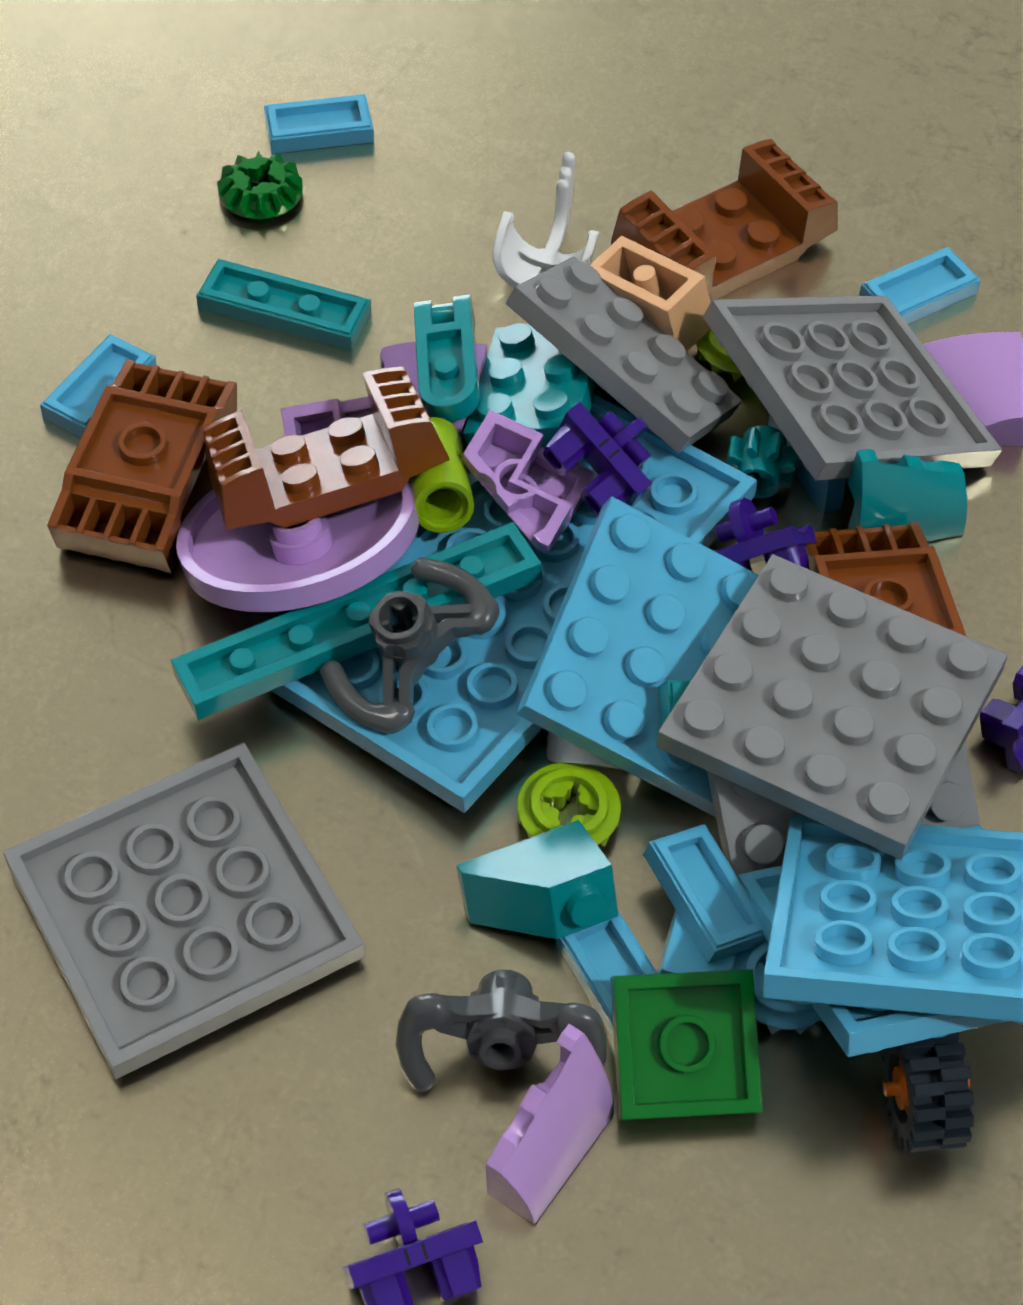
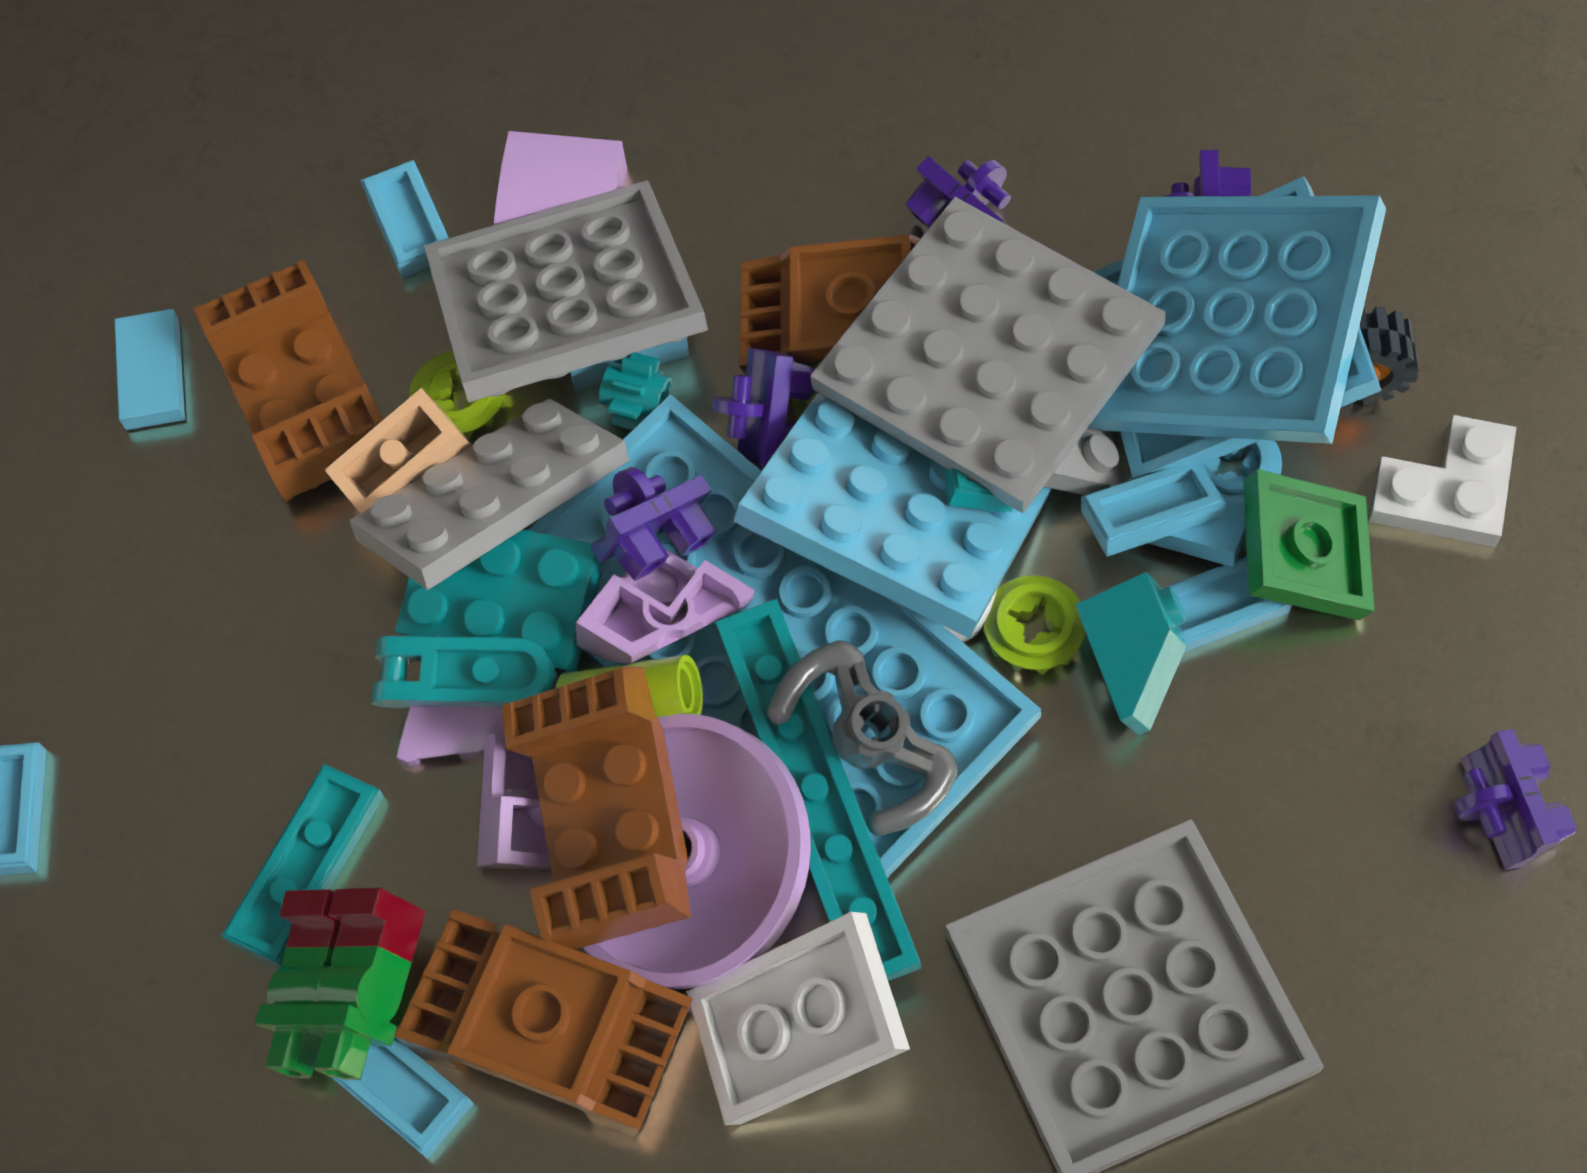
camera: 75 degrees left, 10 degrees up
green gear [217,150,303,219] -> none
dark grey piece [395,969,607,1091] -> none
lavender slope [486,1024,614,1225] -> none
white helmet [493,152,600,288] -> none
teal slope [847,449,967,542] -> none
none -> medium azure tile [115,309,185,430]
none -> green hips [255,887,426,1080]
none -> white plate [687,912,910,1125]
none -> white plate [1368,415,1516,547]

